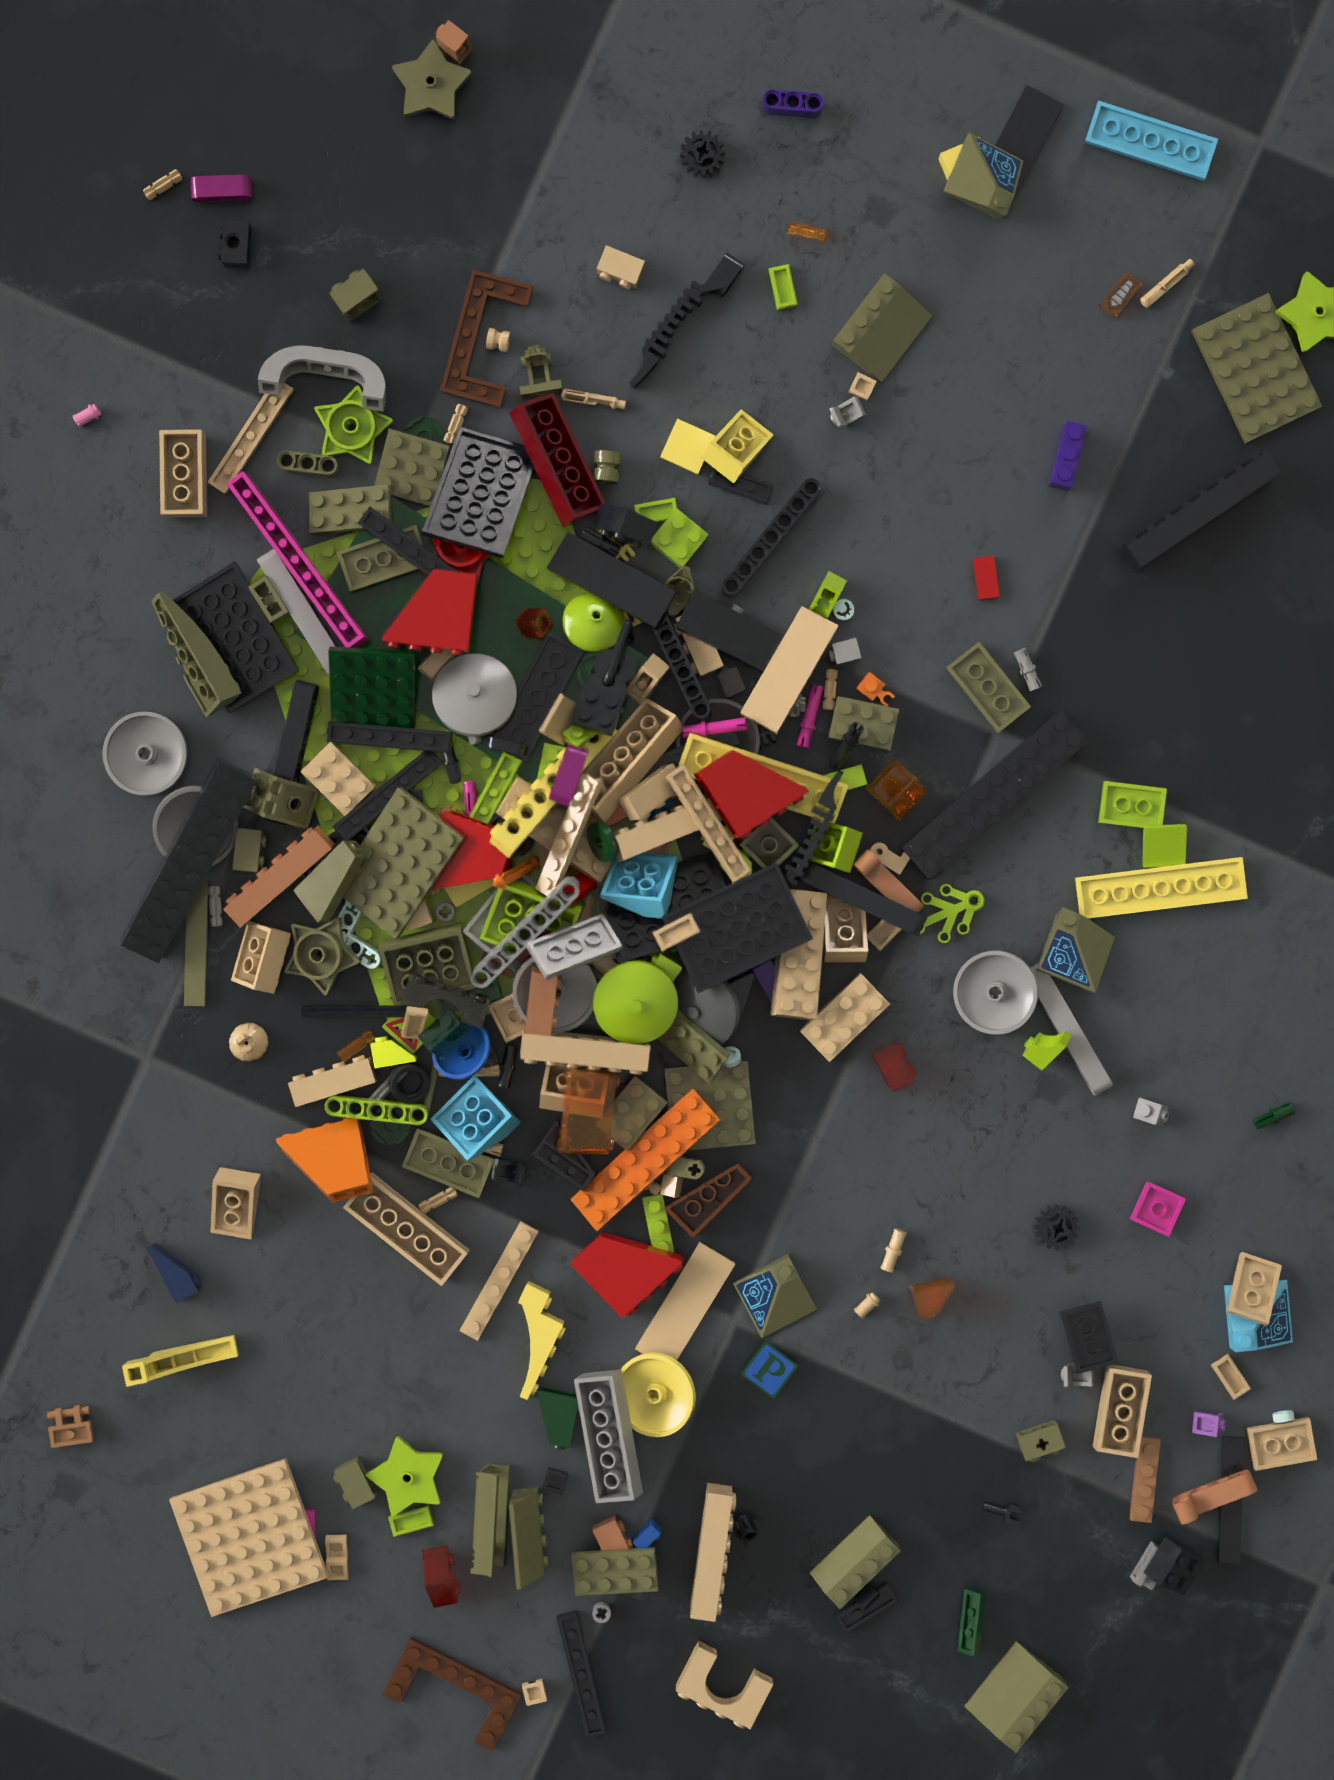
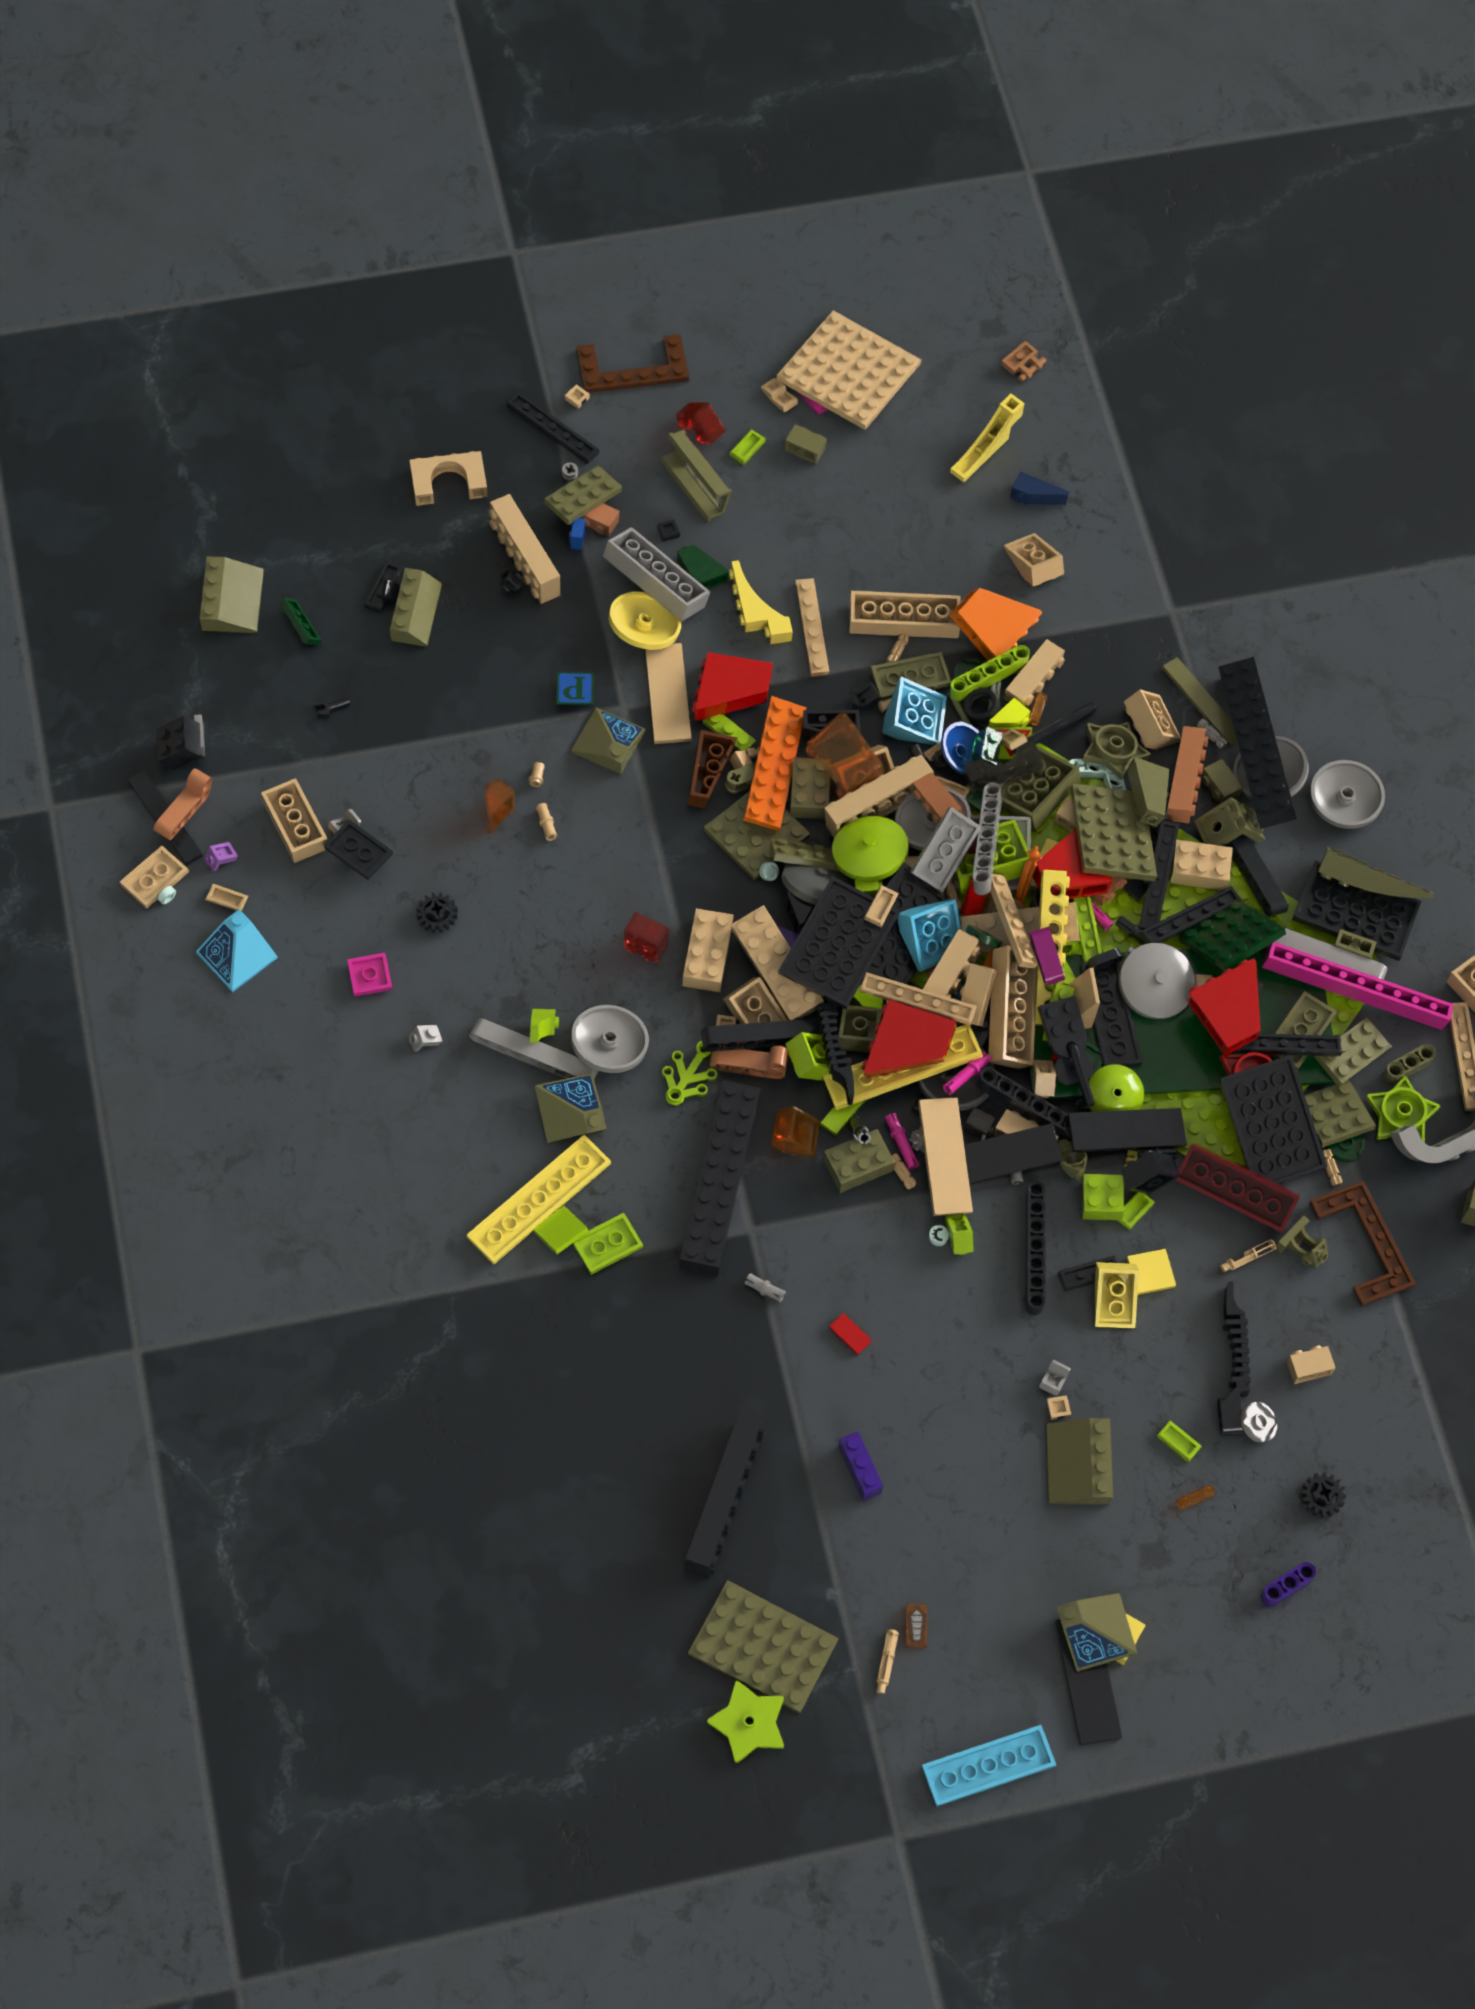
camera: 140 degrees right, 25 degrees down
tan hair [229,1023,269,1062] -> none
lime plate [366,1436,443,1516] -> none
light grey bush [436,903,456,921] -> none
tan wheel [486,328,511,353] -> none
olive slope [509,1487,549,1589] -> none
clear red panel [515,608,553,638] -> none
olive wheel [593,450,622,484] -> none
light grey brick [828,638,861,666] -> none
orange plate [856,672,895,706] -> none
tan leg [870,843,910,875] -> none
olive plate [946,642,1031,733] -> none
olive brick [1015,1420,1066,1462] -> none
medium nougat plate [1129,1436,1161,1523] -> none
tan plate [1226,1252,1282,1326] -> none
dark green axle [1253,1102,1295,1129] -> none
none -> light grey tile [1241,1402,1277,1443]

